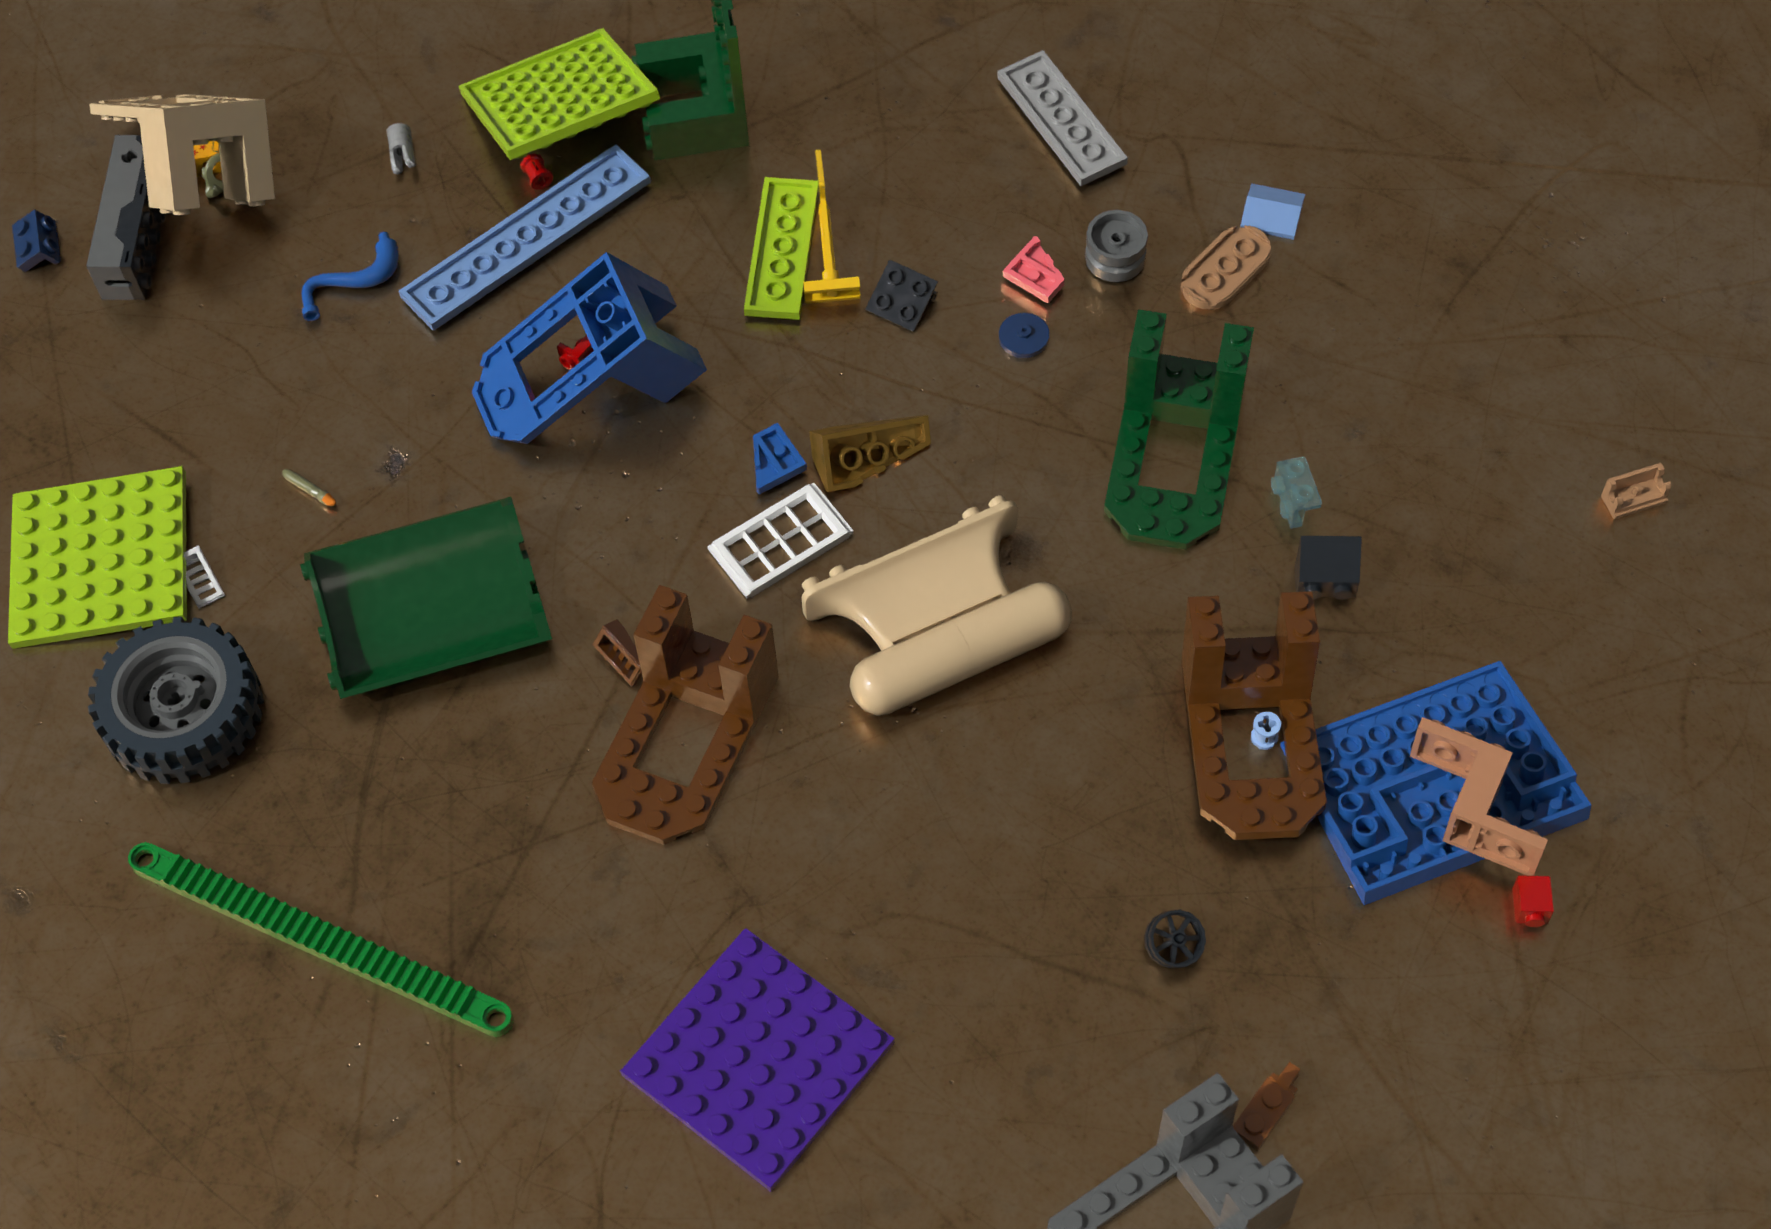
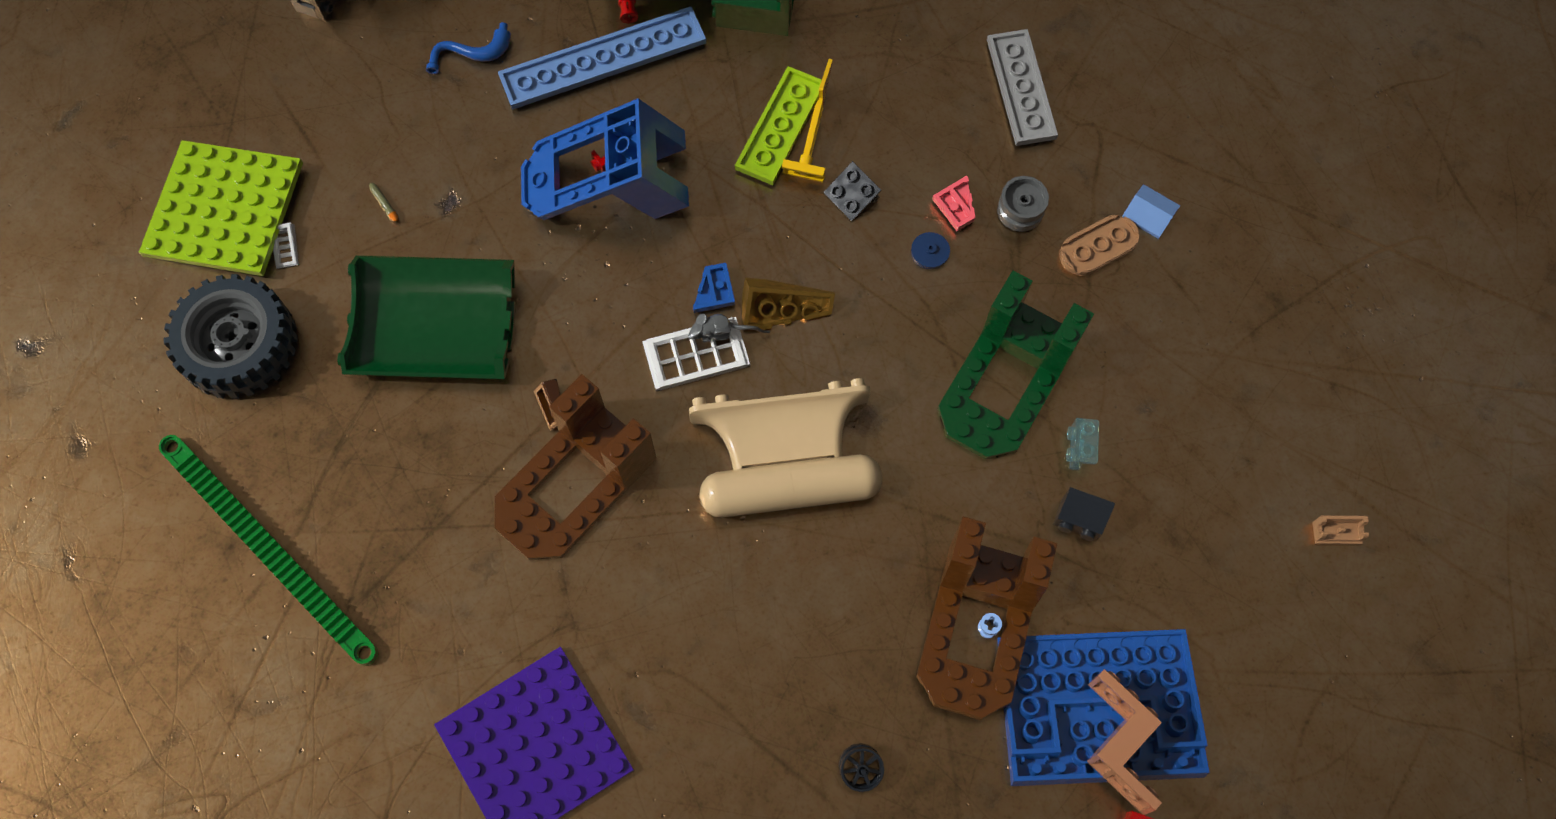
camera: 15 degrees right, 10 degrees up
none -> dark grey animal [688,314,770,342]

